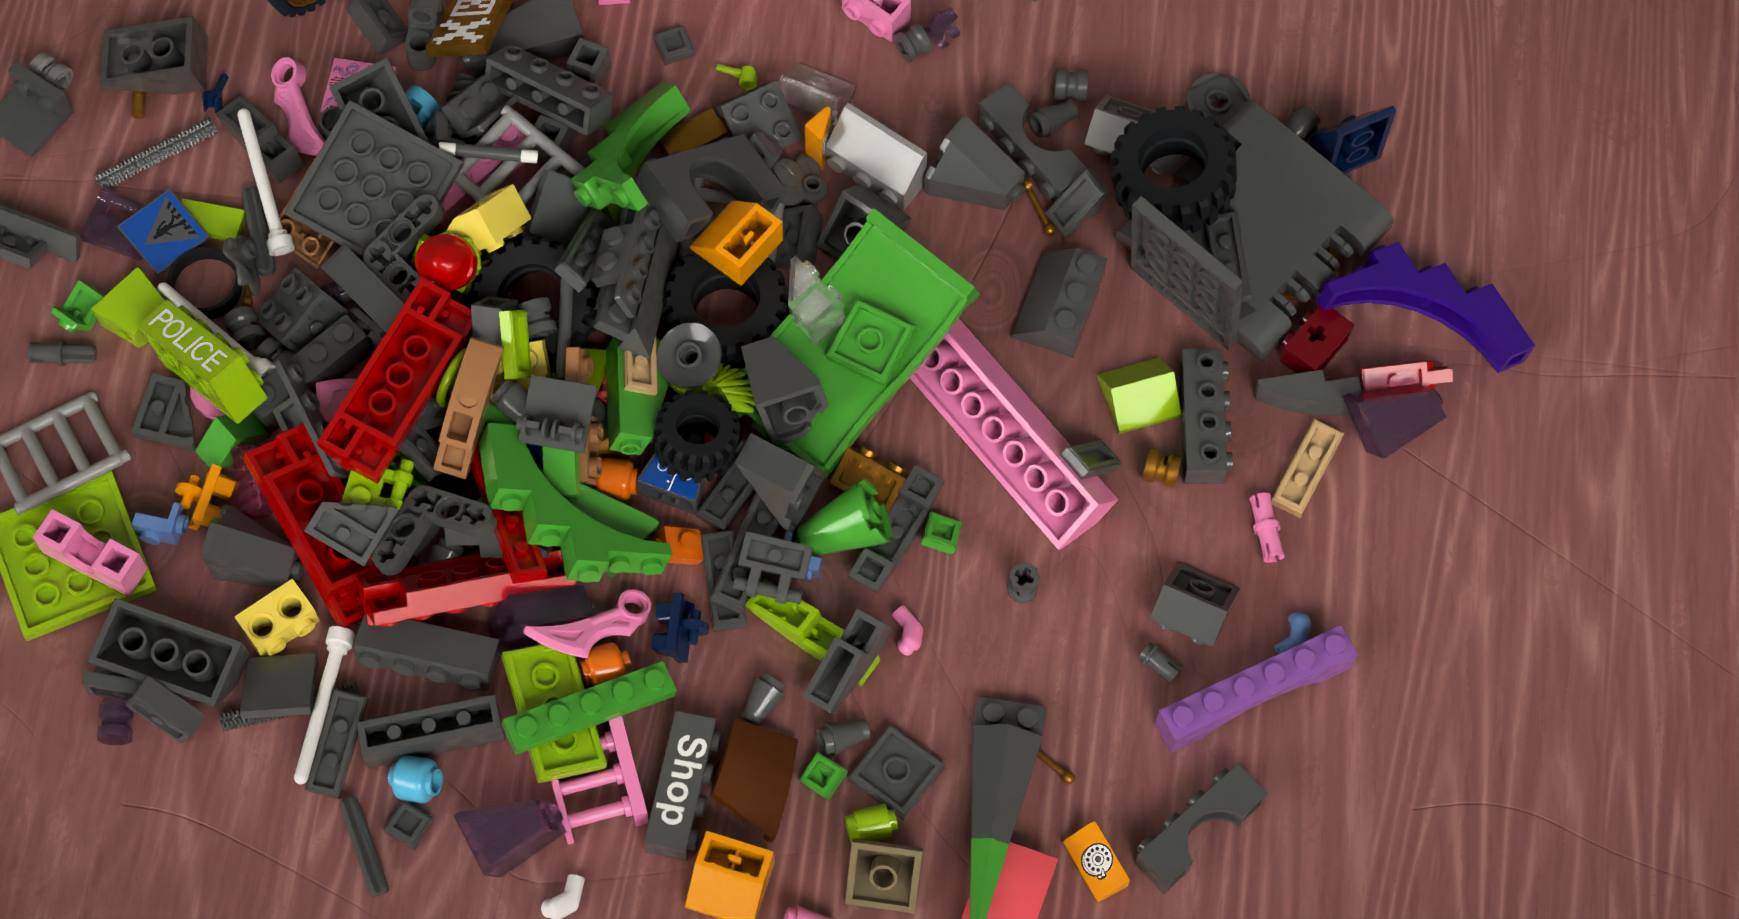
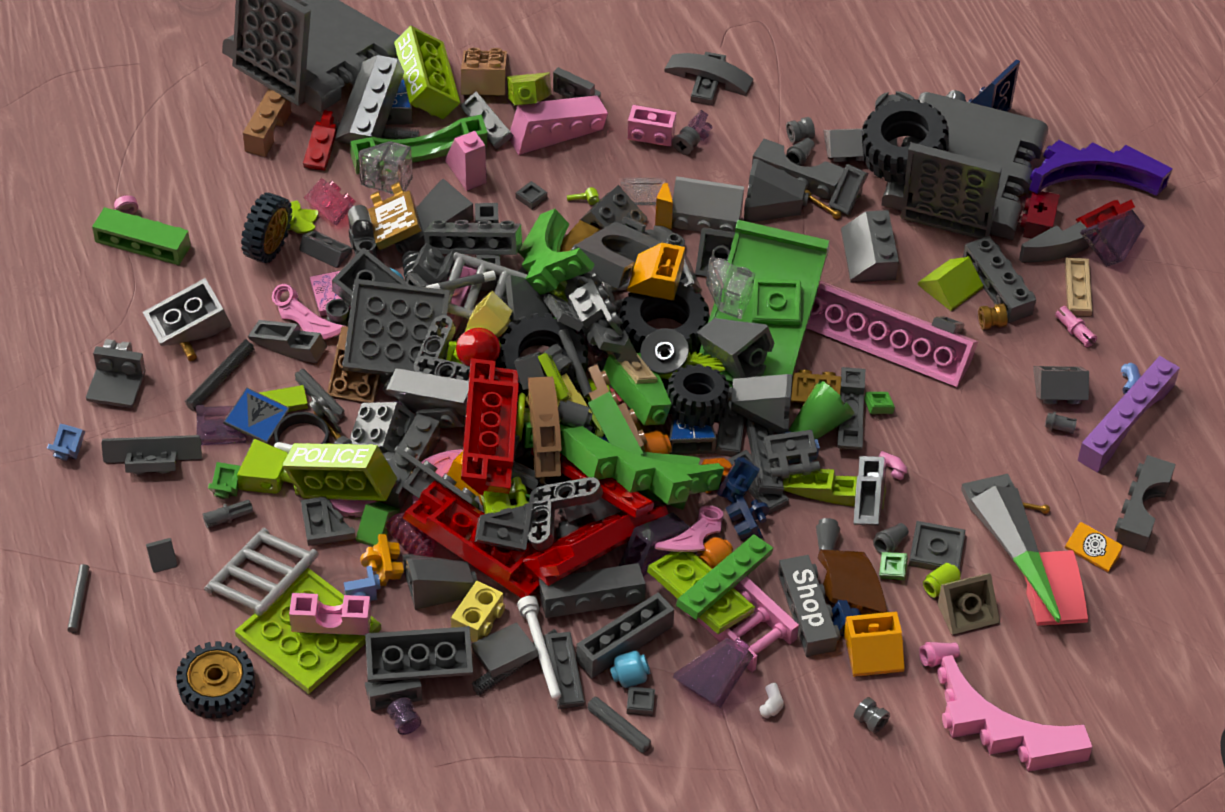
camera: 25 degrees left, 15 degrees down
dark grey slope [125,677,204,743] -> none
dark blue hand [202,74,229,113] -> none
white piece [237,108,295,256] -> none
dark grey hinge [516,375,598,453] -> none
dark grey bush [1007,563,1040,603] -> none
none -> dark blue hips [716,457,760,503]
none -> dark blue tile [832,600,861,636]

